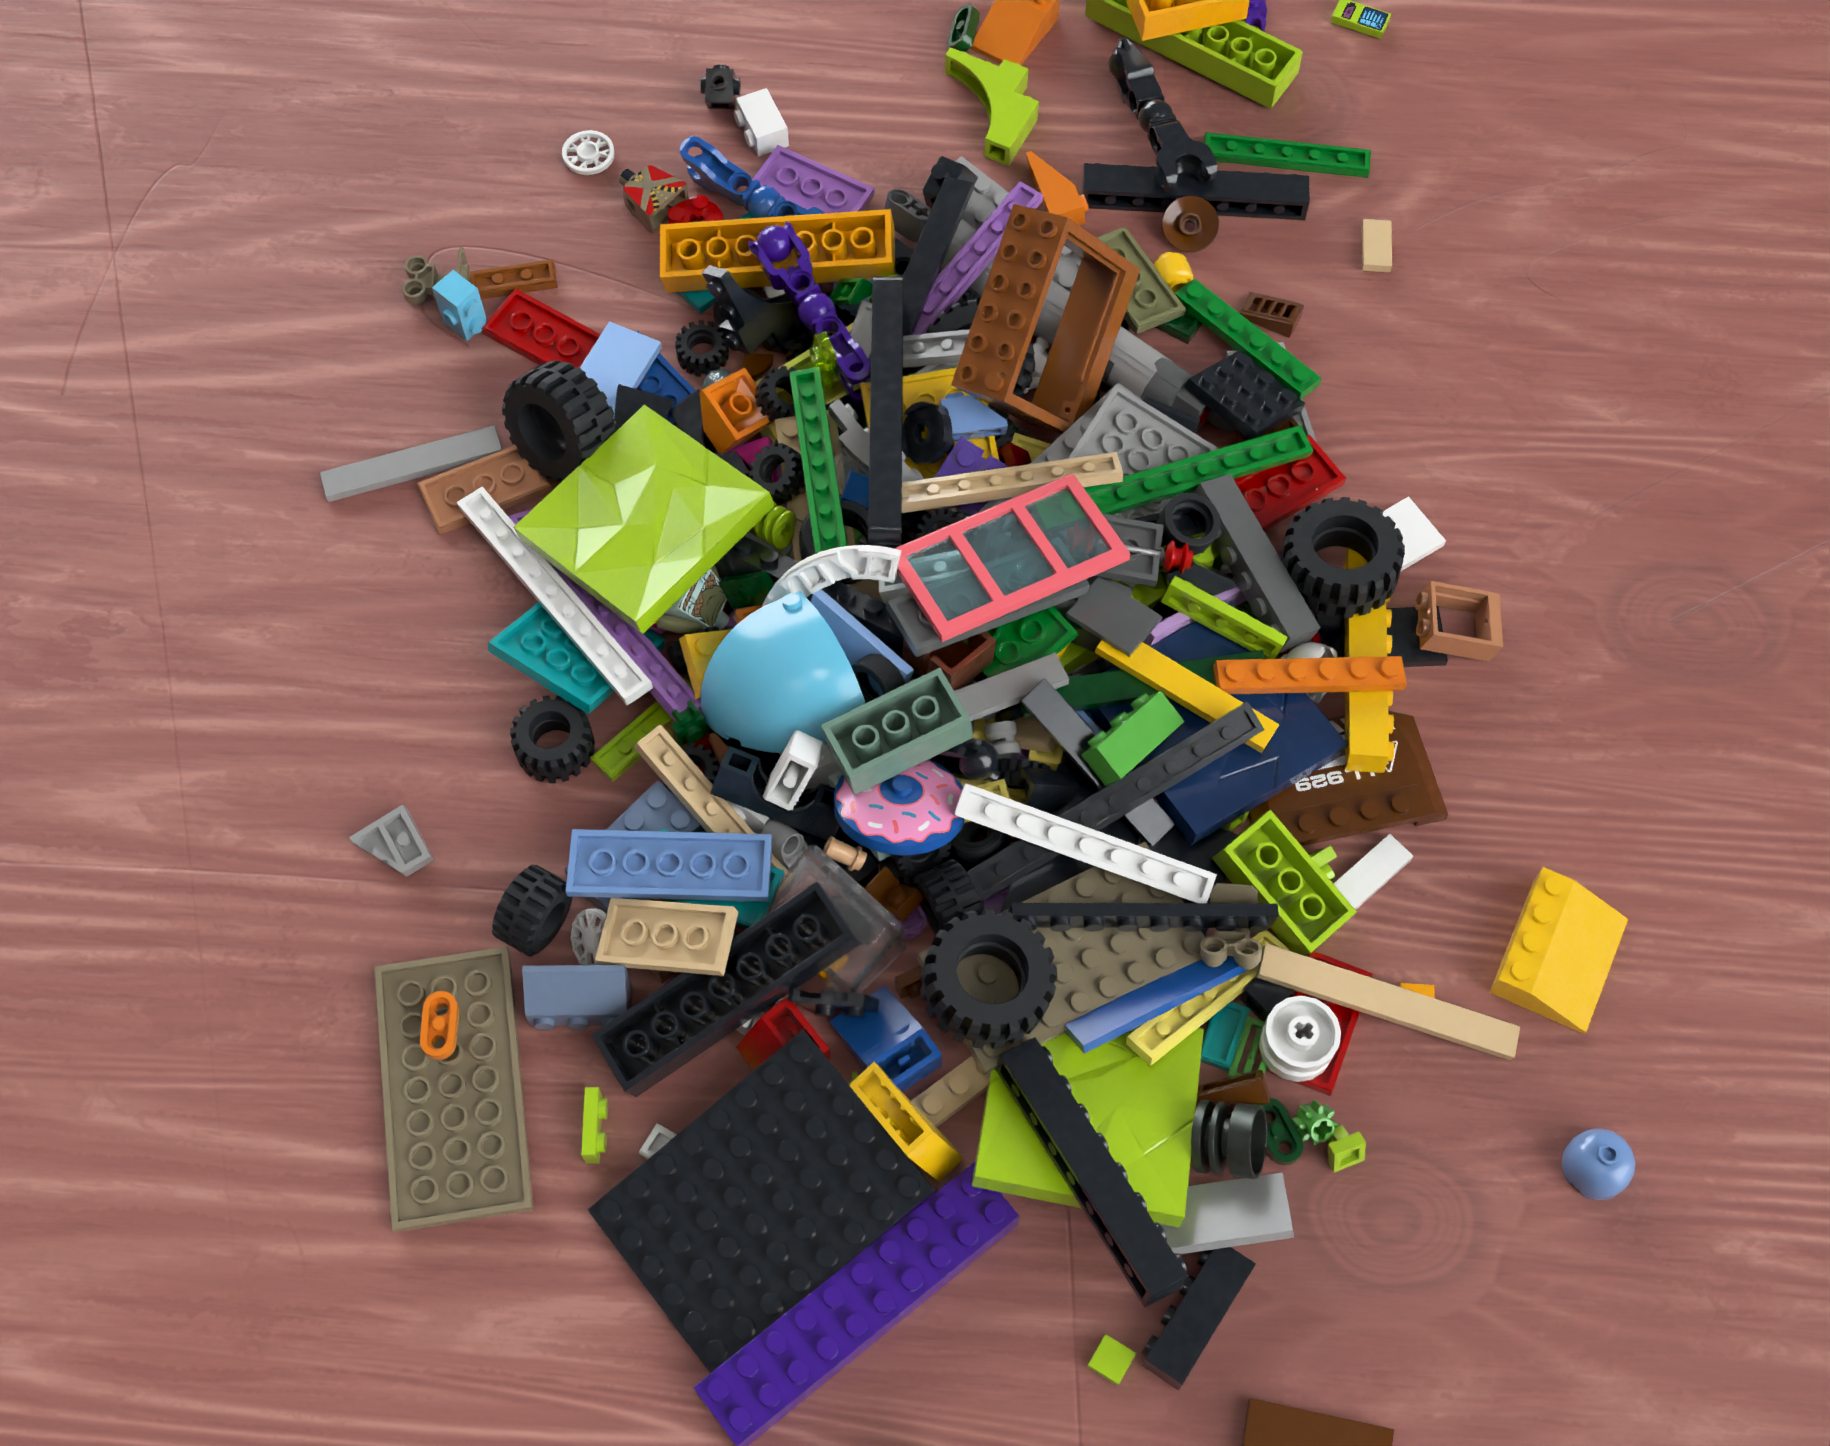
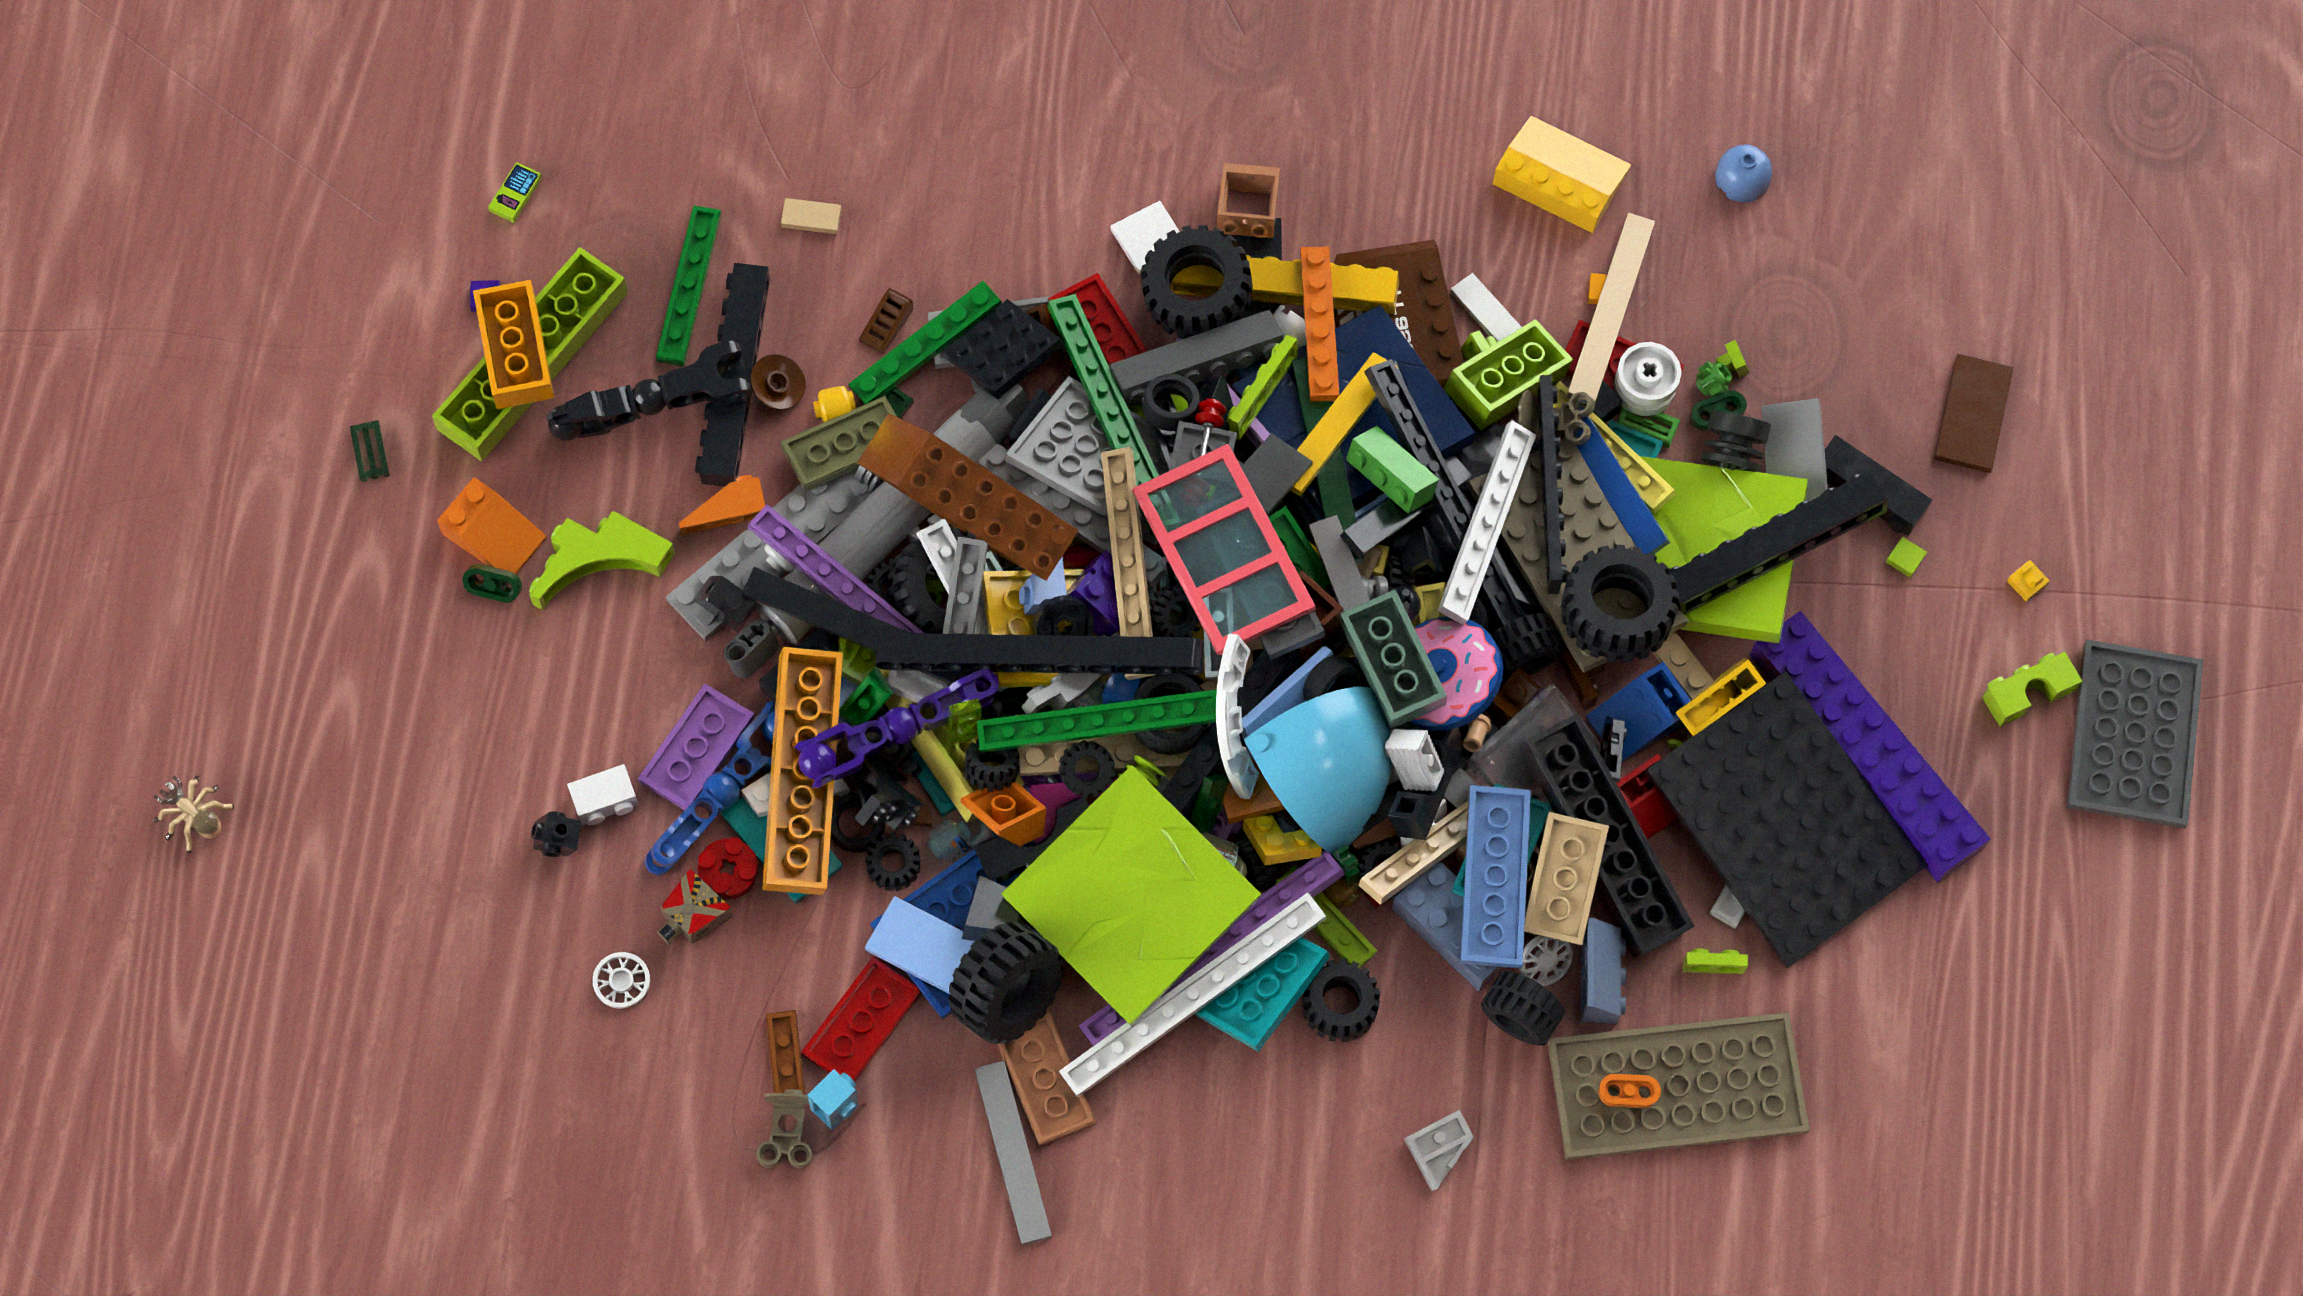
camera: 90 degrees left, 5 degrees up
reddish brown slope [1197,1069,1270,1104] -> none

